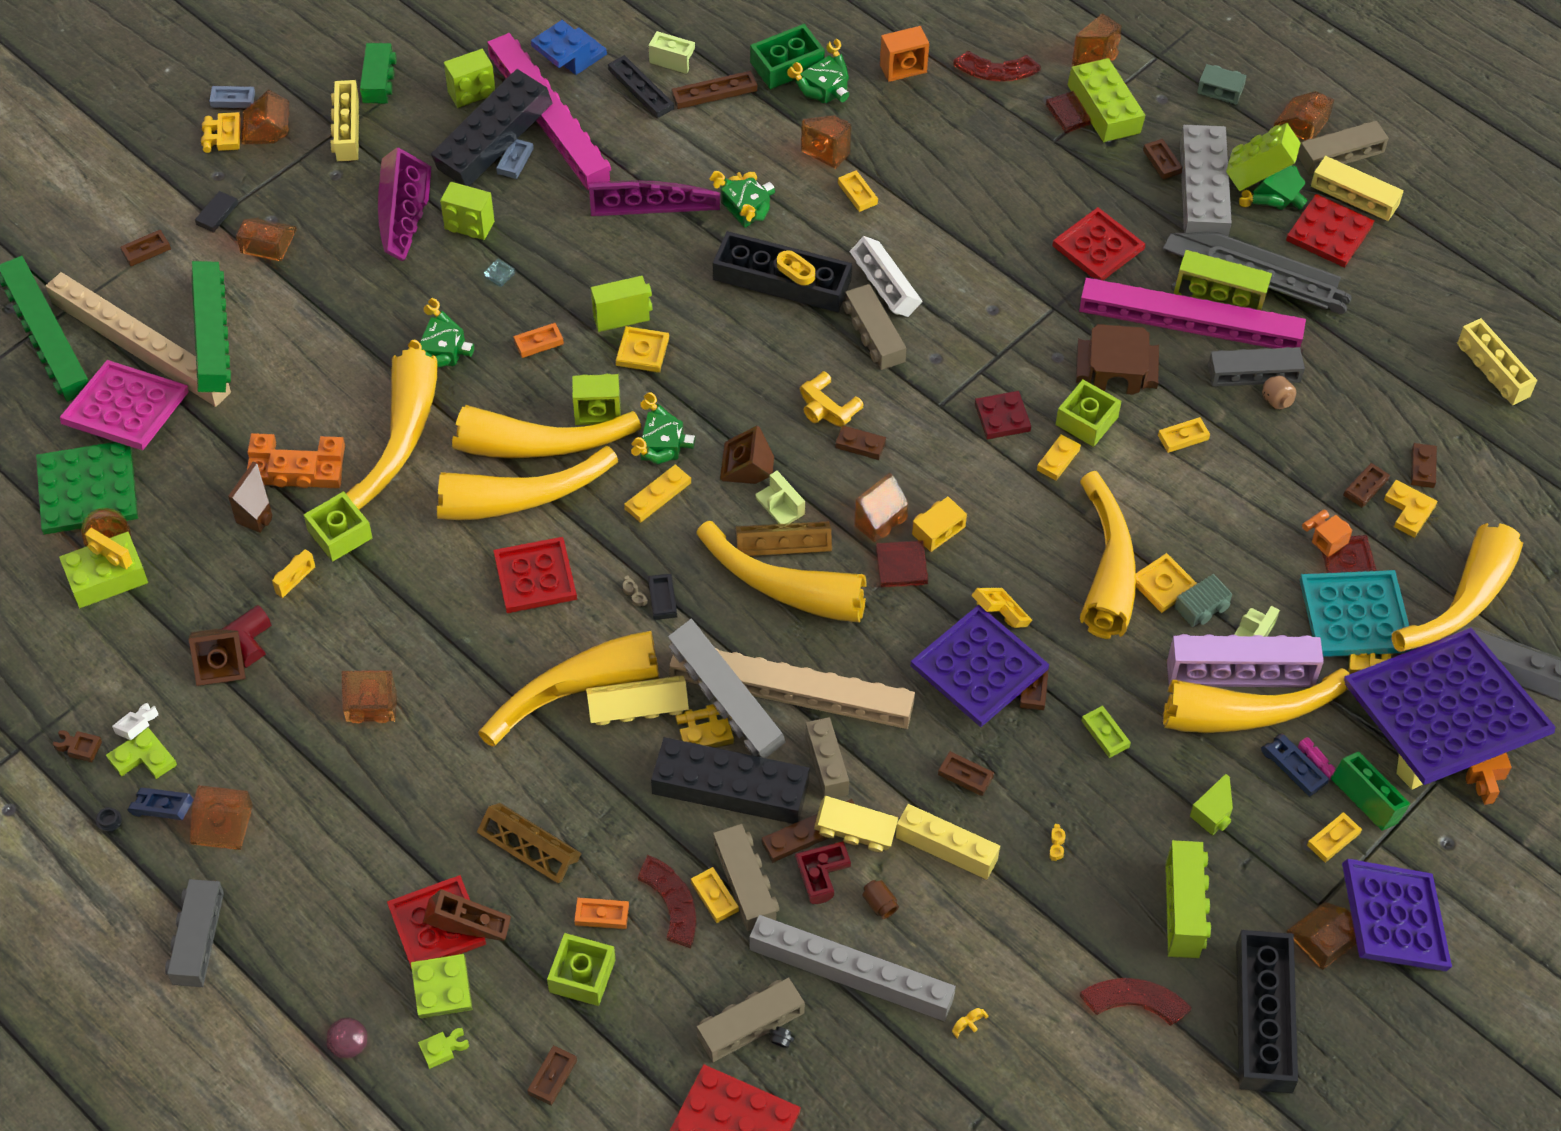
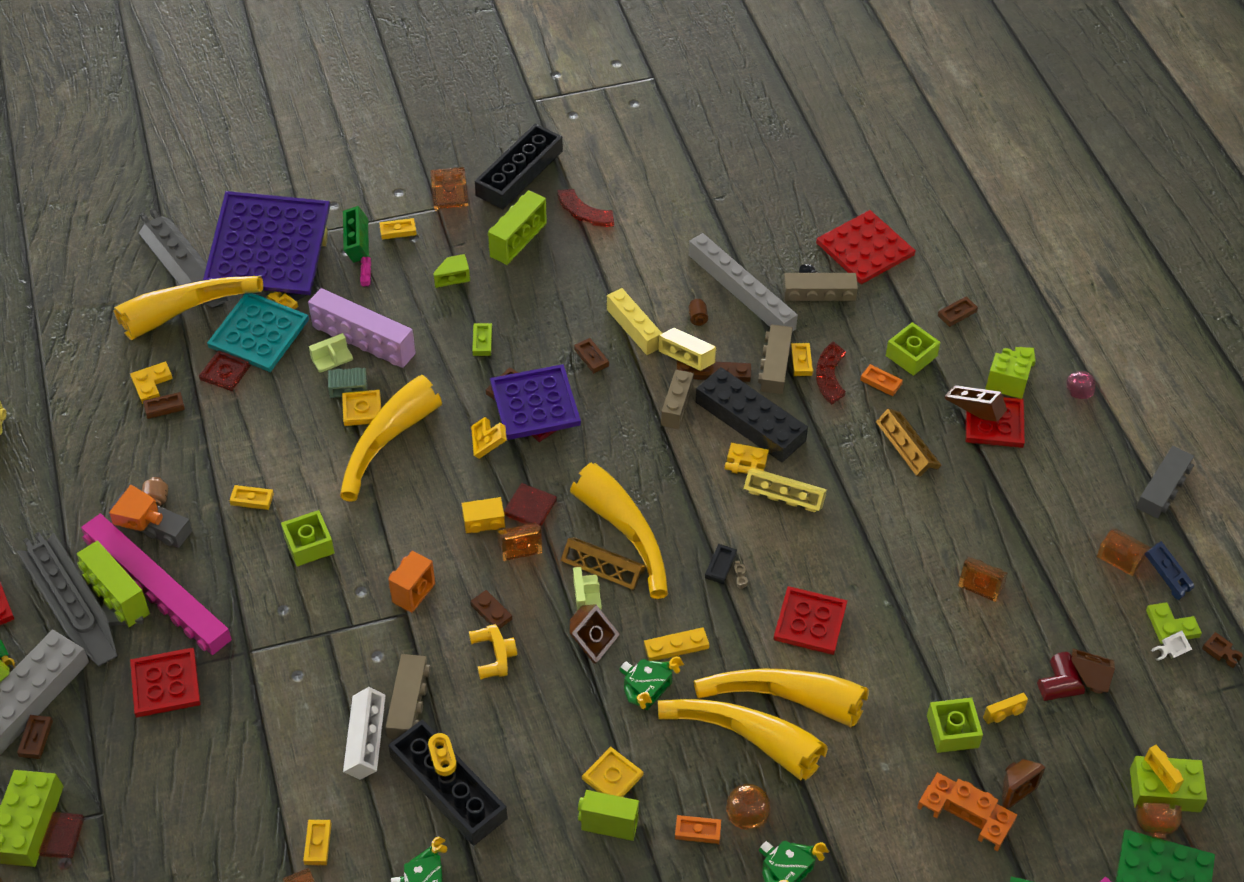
camera: 150 degrees left, 5 degrees down
black plate [96,807,122,832] -> none
yellow brick [346,349,437,510] -> none
yellow brick [478,631,659,747] -> none
lime brick [572,374,621,425] -> none
light grey brick [668,618,786,758] -> none
tan brick [670,648,915,729] -> none
dark red brick [795,841,851,904] -> none
yellow piece [952,1008,988,1039] -> none
dark red plate [975,391,1031,440] -> none
yellow plate [1037,434,1081,481] -> none
yellow piece [1050,824,1066,861] -> none
reddish brown piece [1076,324,1159,395] -> none
yellow brick [1163,668,1350,733] -> none
dark blue plate [1261,733,1329,797] -> none
orange brick [1302,509,1352,557] -> none
dark purple plate [1342,859,1452,971] -> none
reddish brown plate [1411,443,1437,488] -> none
none -> orange torso [109,485,163,531]
none -> orange brick [388,551,435,613]
none -> clear orange cylinder [726,784,770,830]

